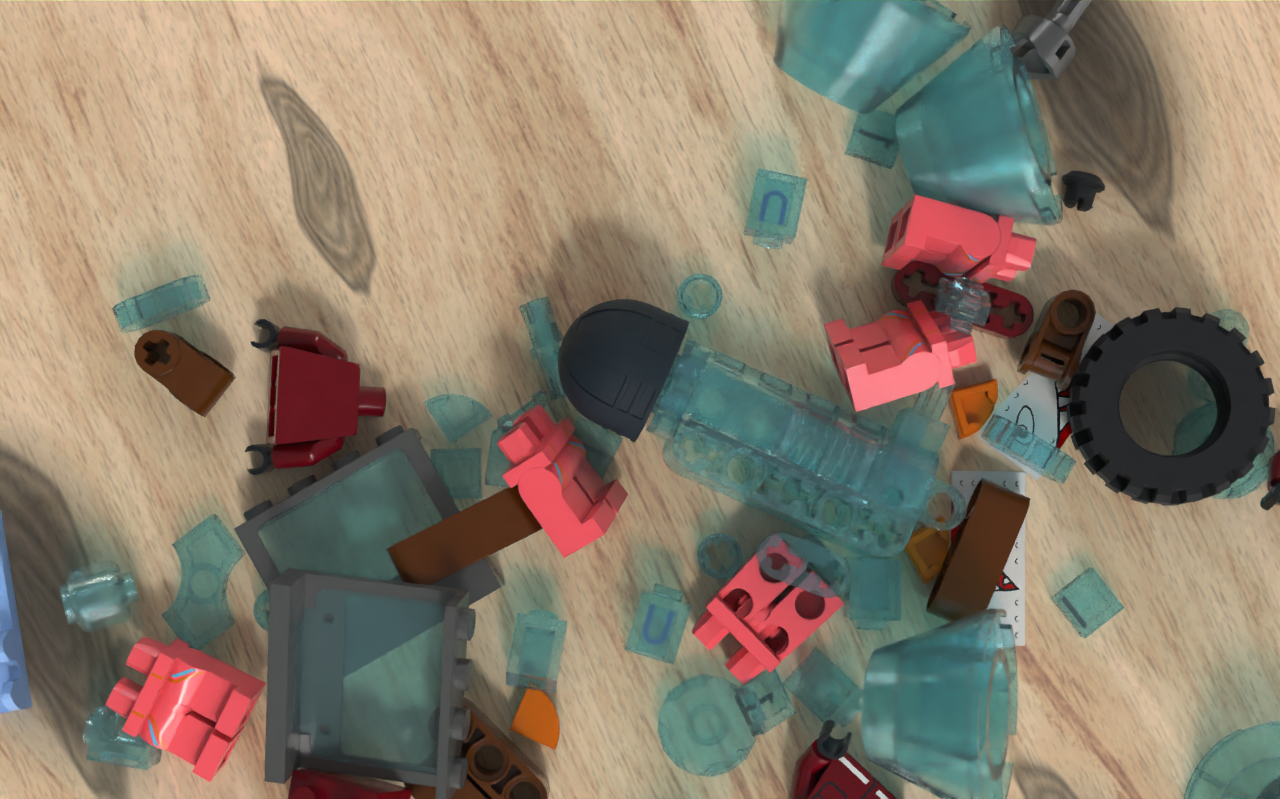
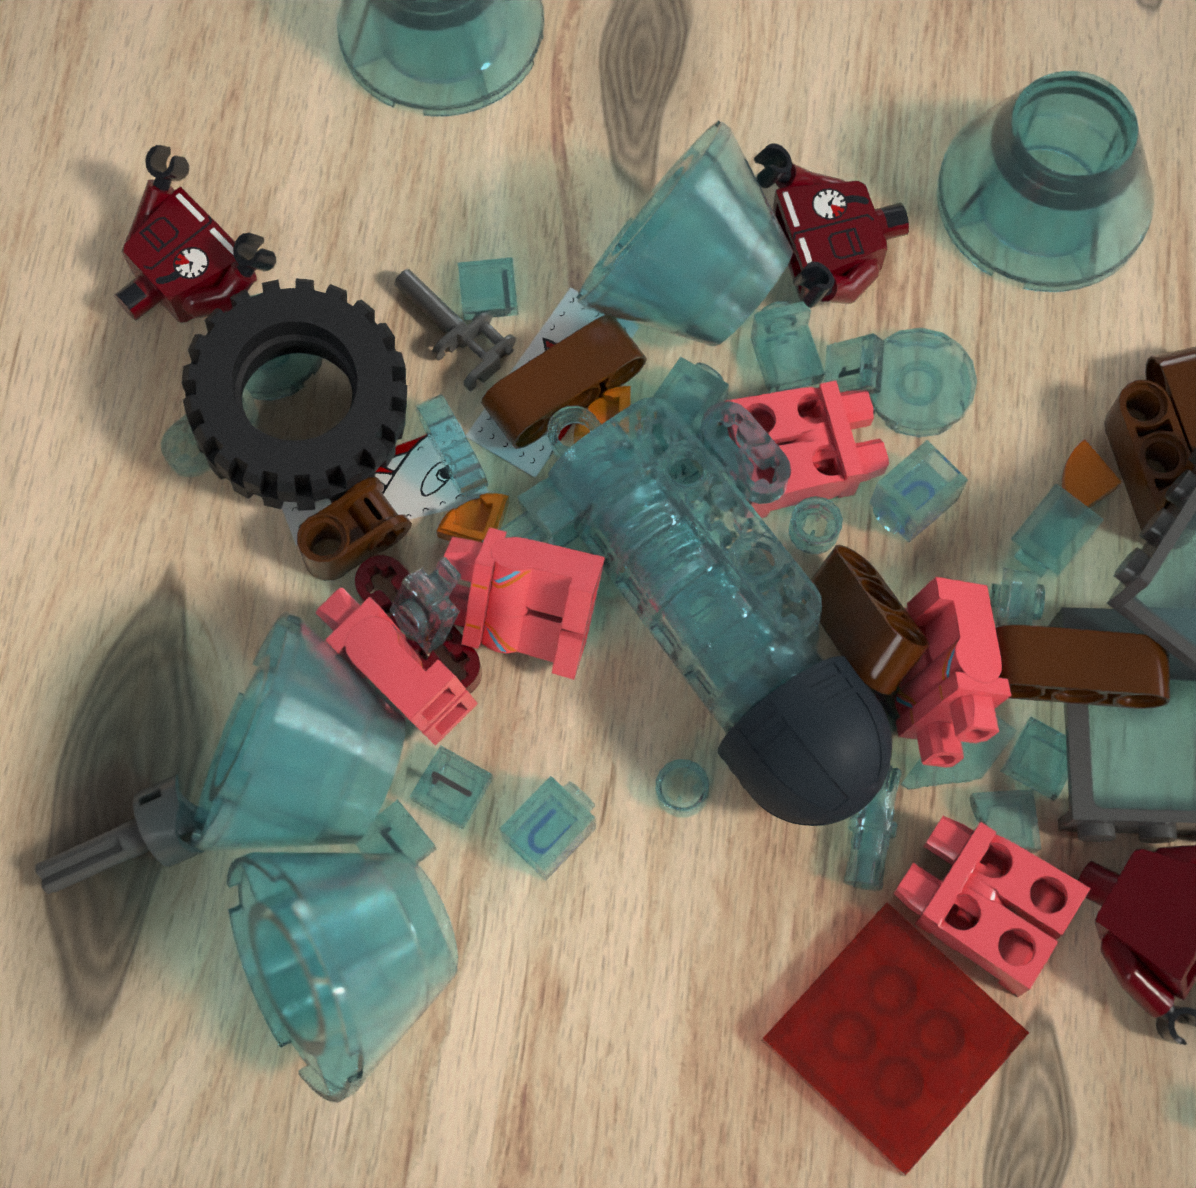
camera: 145 degrees left, 15 degrees down
black piece [1061,170,1105,212] -> none
none -> dark grey piece [394,269,516,391]
none -> clear light blue tile [410,745,493,830]
none -> clear red plate [761,902,1029,1176]
none -> reddish brown beam [802,544,929,695]
none -> coral hips [893,816,1091,997]
none -> clear light blue plate [990,568,1045,627]

